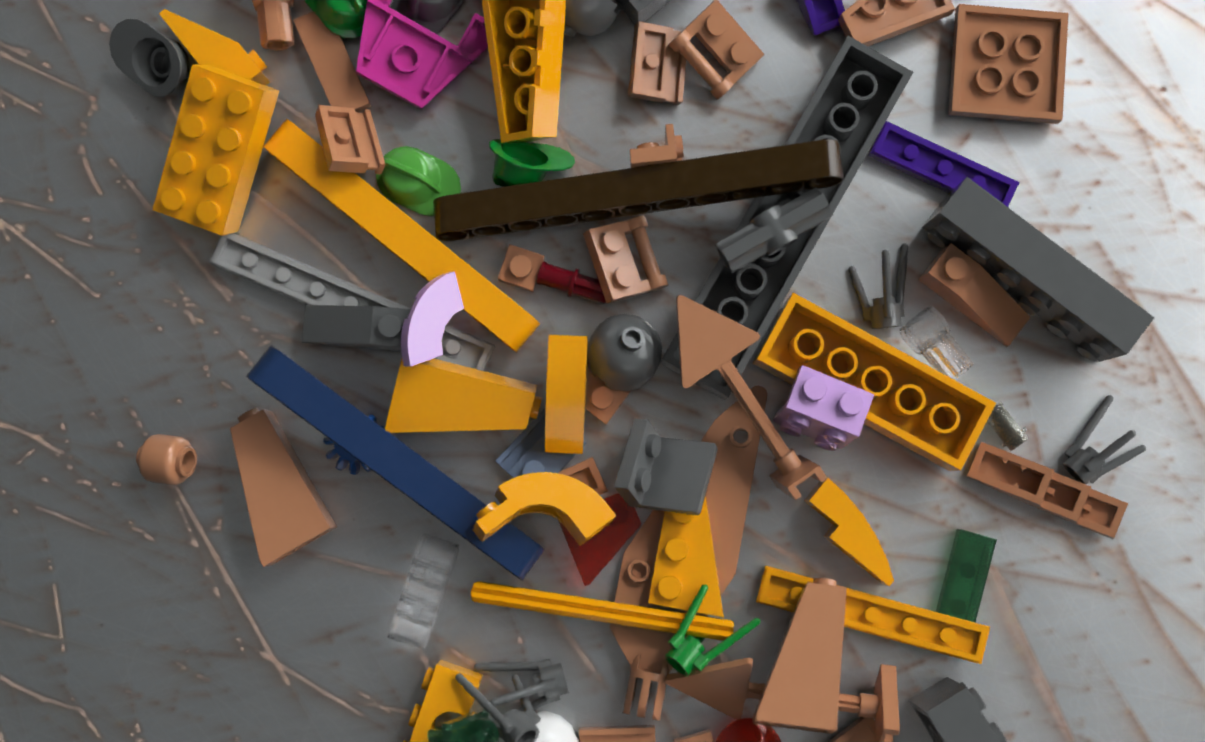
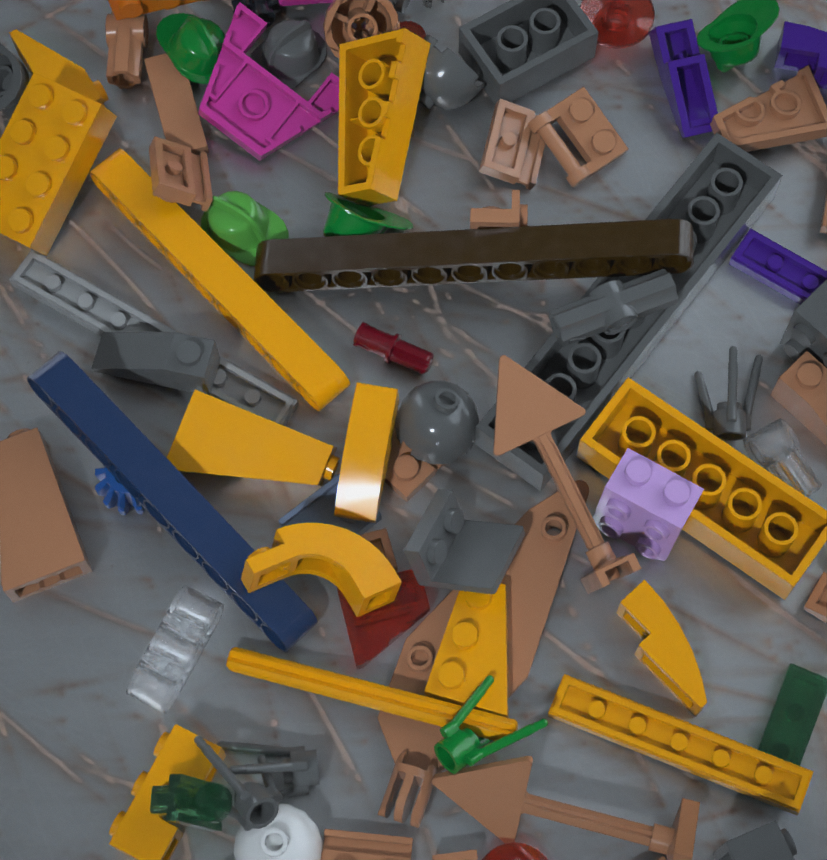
camera: 10 degrees right, 15 degrees down
lavender tile [401,271,464,367] -> none
nougat plate [498,244,545,292] -> none
nougat plate [583,215,668,304] -> none
nougat slope [752,578,847,734] -> none

